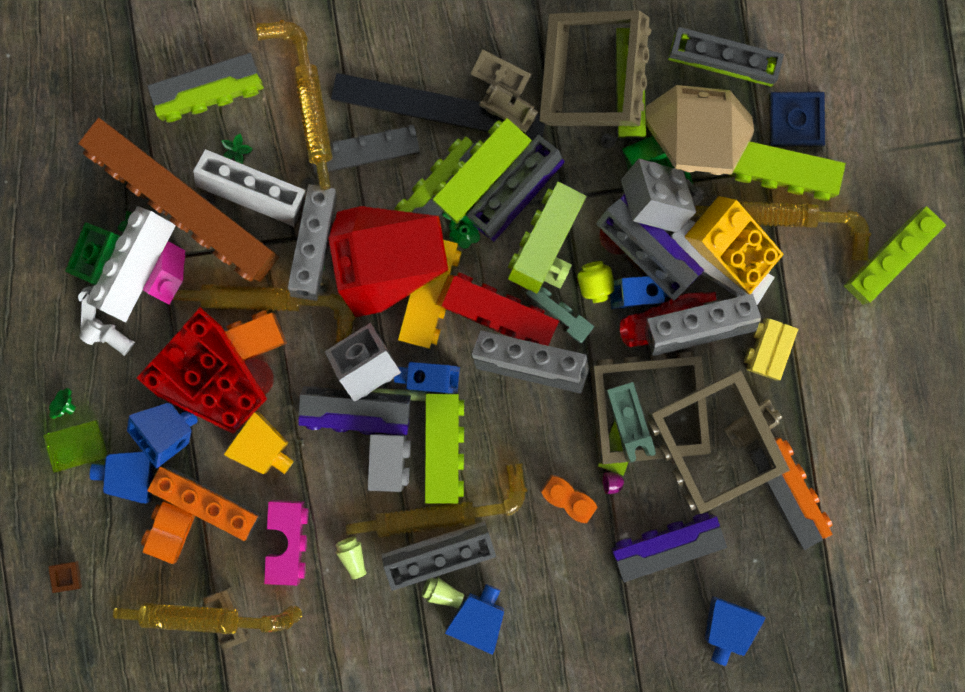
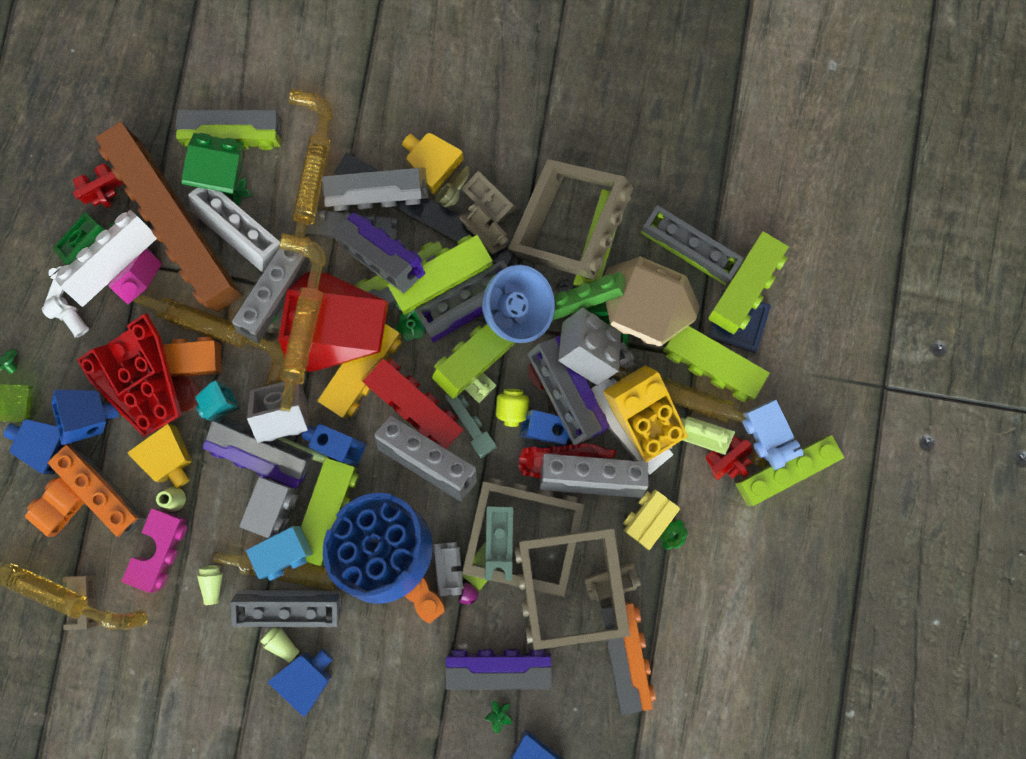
camera: 25 degrees right, 5 degrees down
none -> red hips [73,163,124,208]
none -> yellowish green cone [156,486,186,512]
none -> green slope [181,133,244,194]
none -> teal slope [195,380,240,421]
none -> dark azure brick [246,526,313,581]
none -> clear yellow piece [279,233,326,412]
none -> piece [322,168,428,211]
none -> blue brick [323,493,433,604]
none -> dark grey piece [332,212,426,294]
none -> yellow torso [402,133,464,194]
none -> light grey hinge [434,542,464,597]
none -> olive plate [435,166,470,208]
none -> medium blue piece [482,265,555,343]
none -> green plant [485,701,512,733]
none -> bright green plate [552,271,625,321]
none -> green plant [659,520,688,550]
none -> yellowish green hinge [681,416,735,454]
none -> red hips [705,434,752,481]
none -> lime brick [708,231,789,335]
none -> light blue hinge [743,400,803,470]

